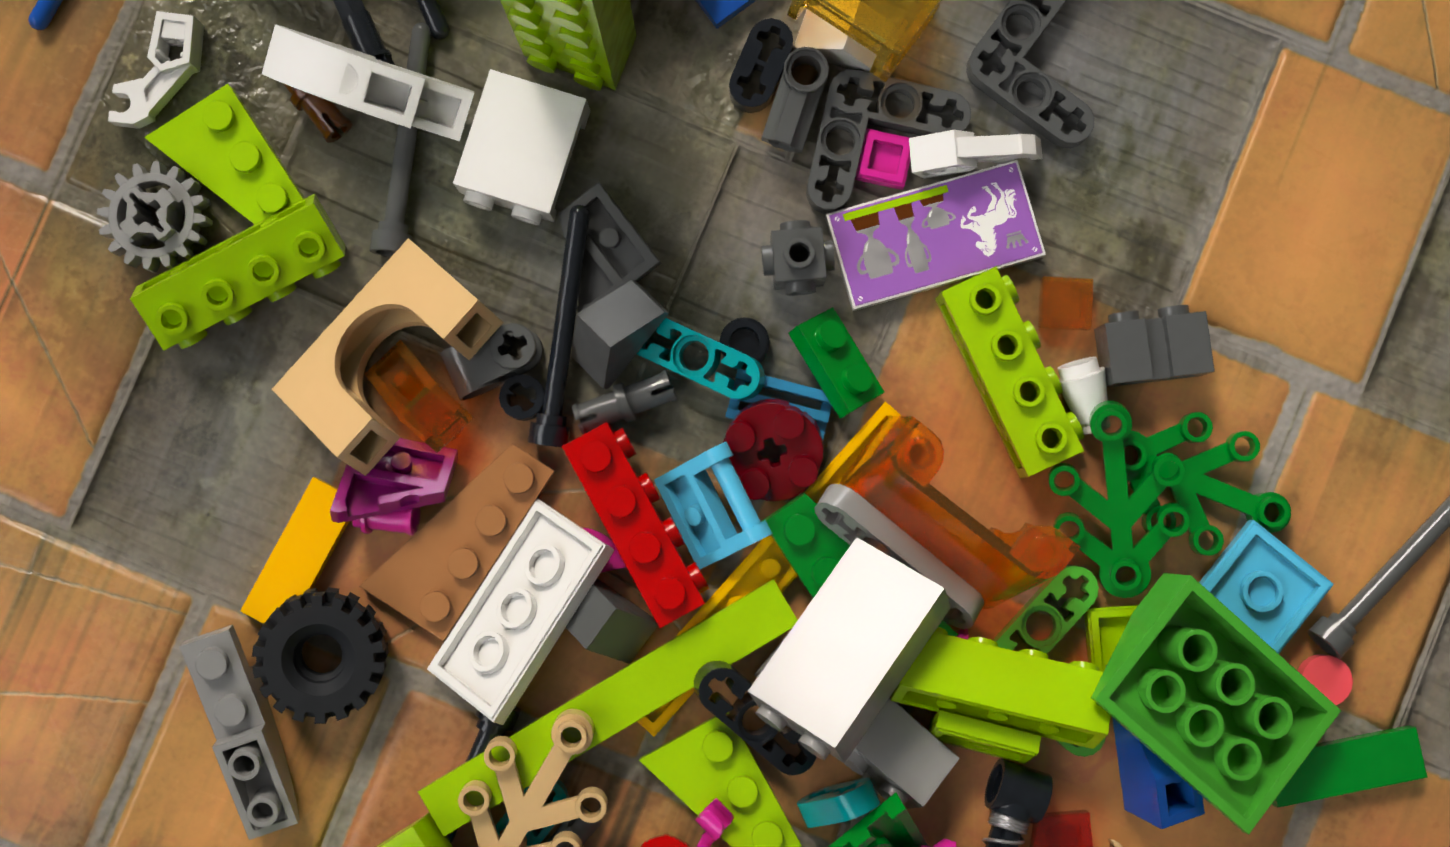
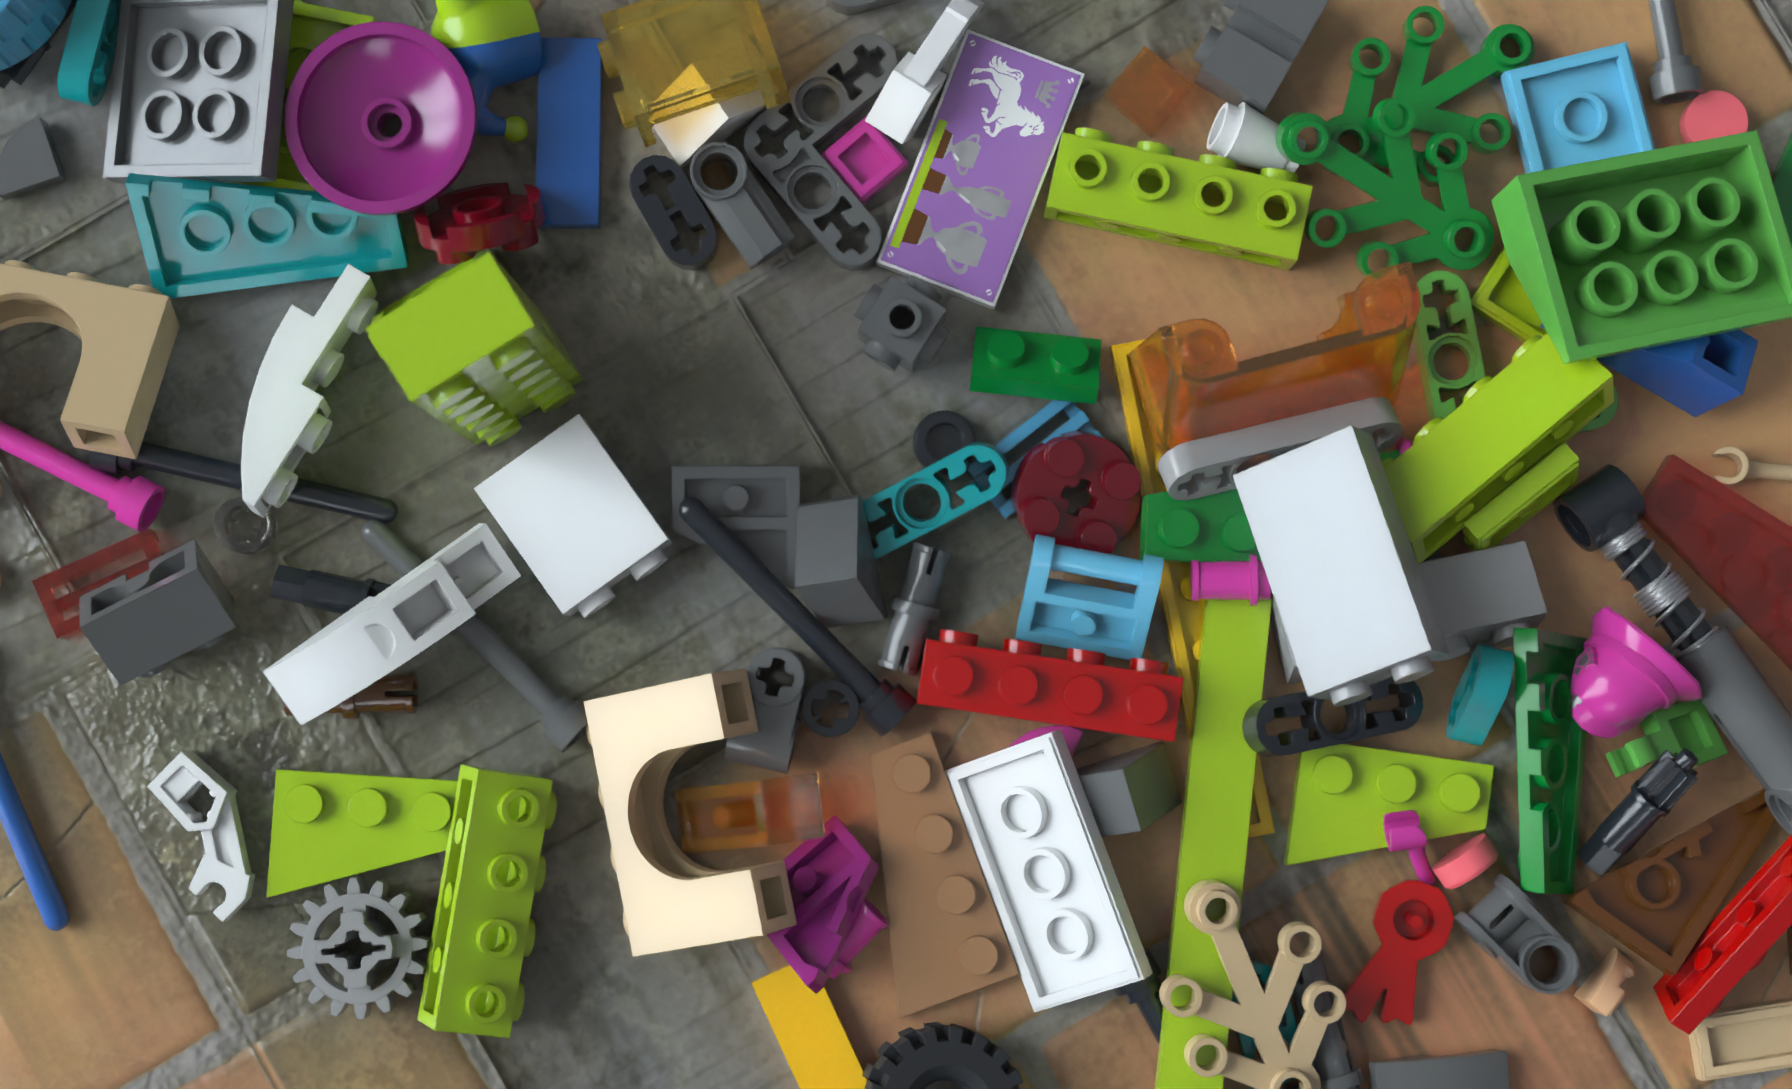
camera: 55 degrees left, 0 degrees up
none -> dark pink pin [1190,554,1271,606]

